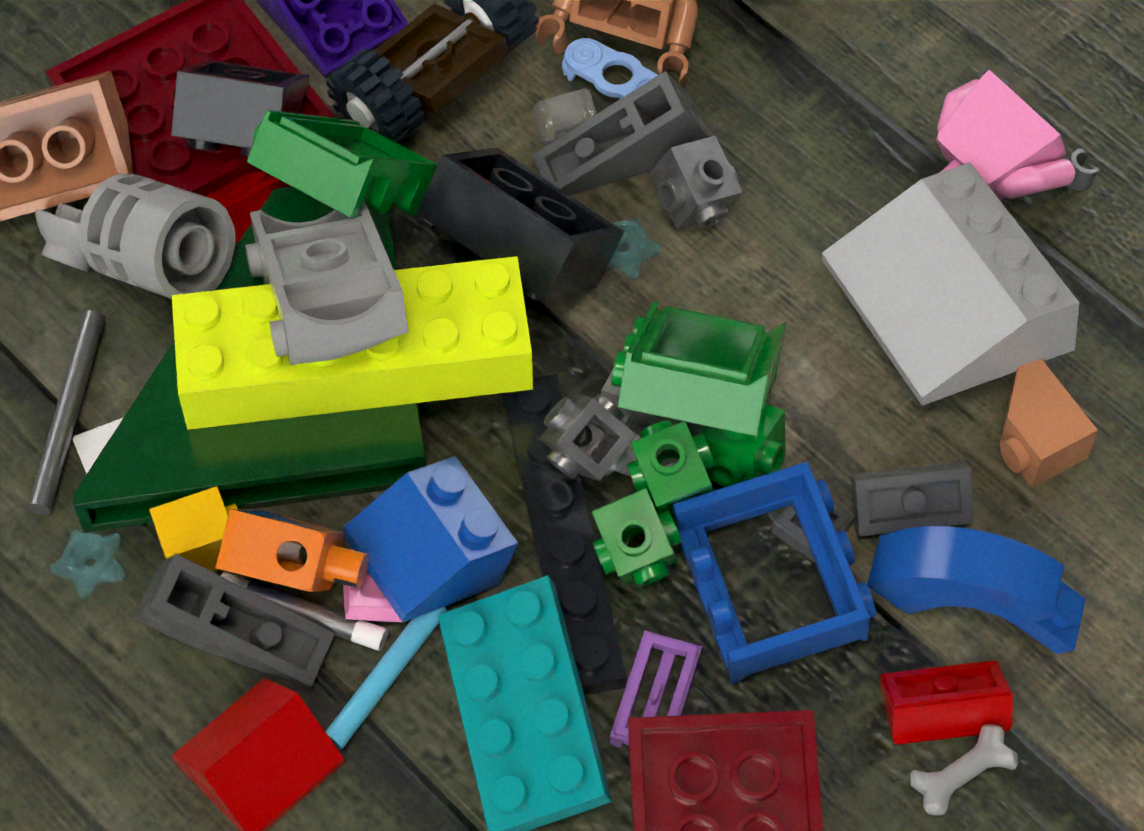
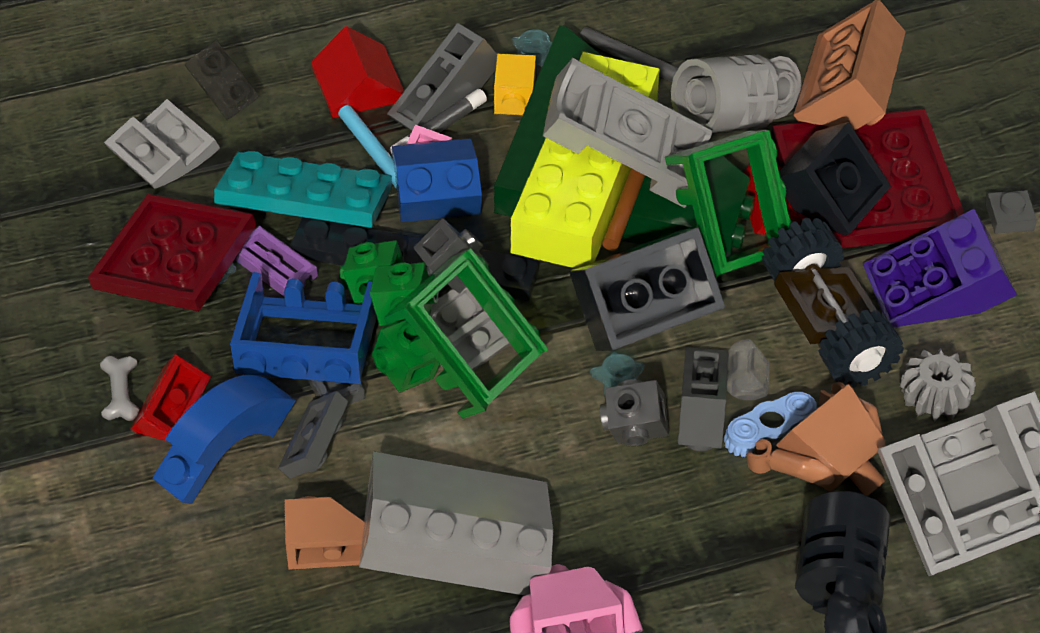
camera: 115 degrees right, 10 degrees down
orange torso [215,509,369,592] -> none

